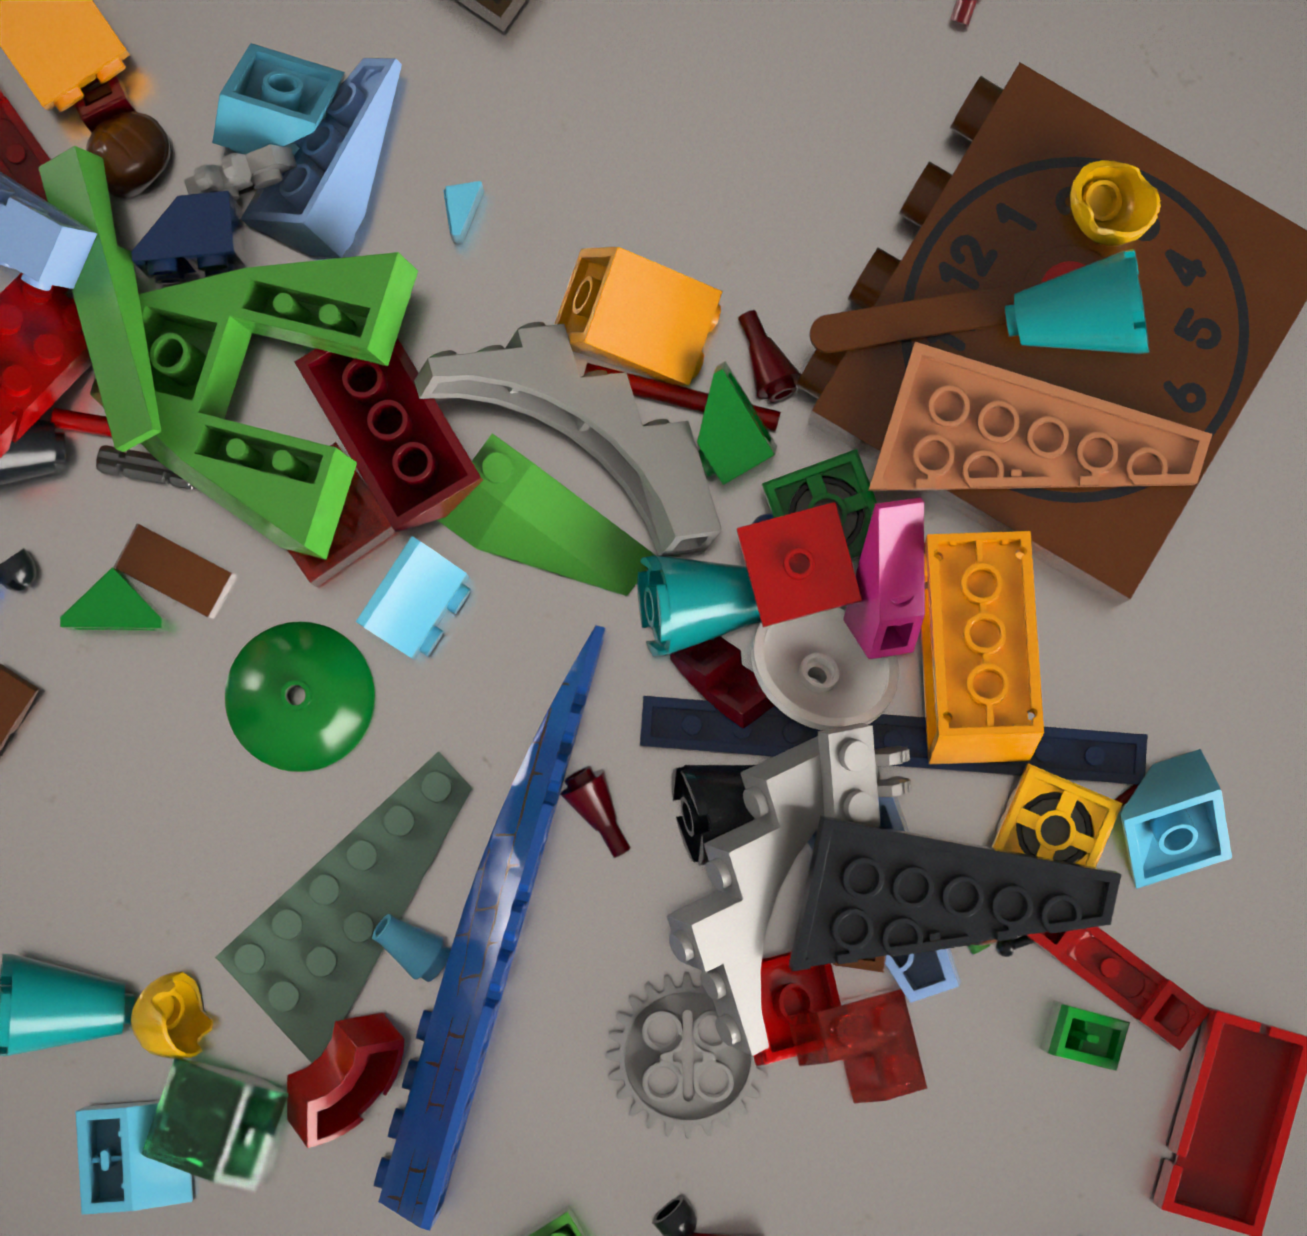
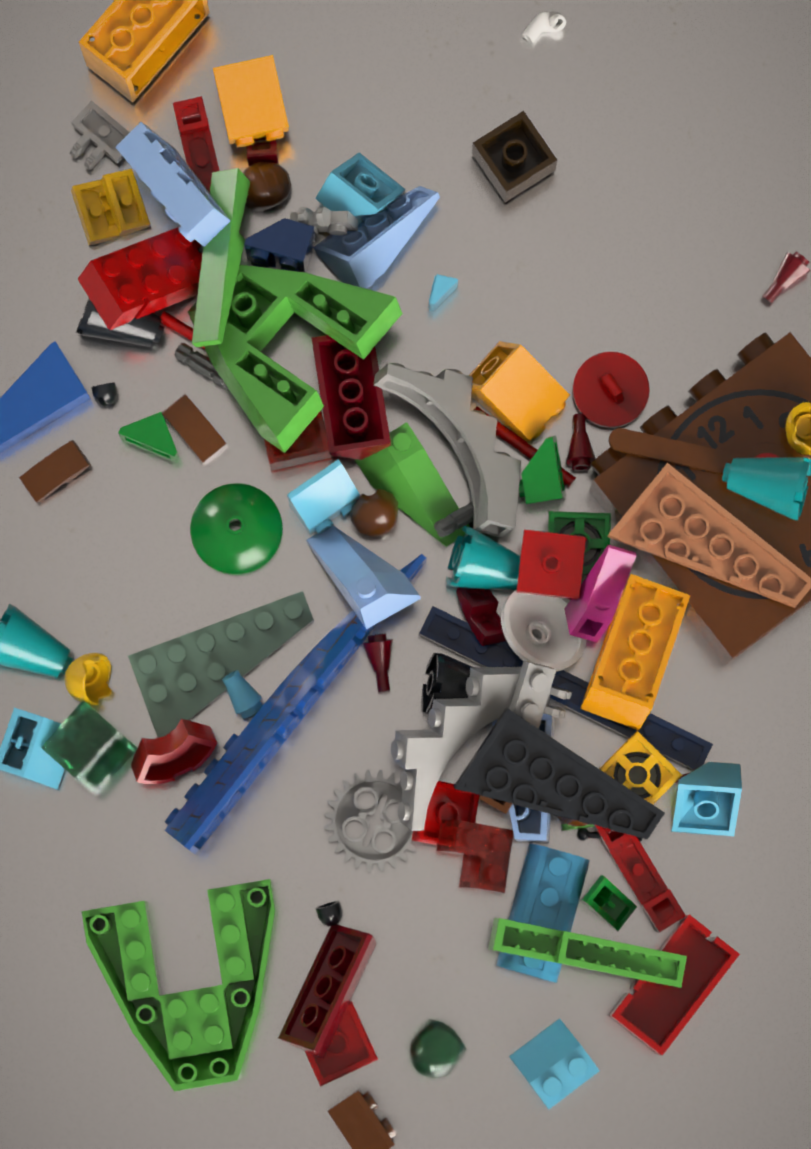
camera: 15 degrees right, 5 degrees down
none -> light blue wedge [306,525,420,629]
none -> reddish brown hair [351,489,398,537]
none -> dark grey axle [434,502,474,537]
none -> bright green slope [488,918,687,988]
none -> dark azure container [496,844,590,983]
none -> red shield [573,352,650,428]

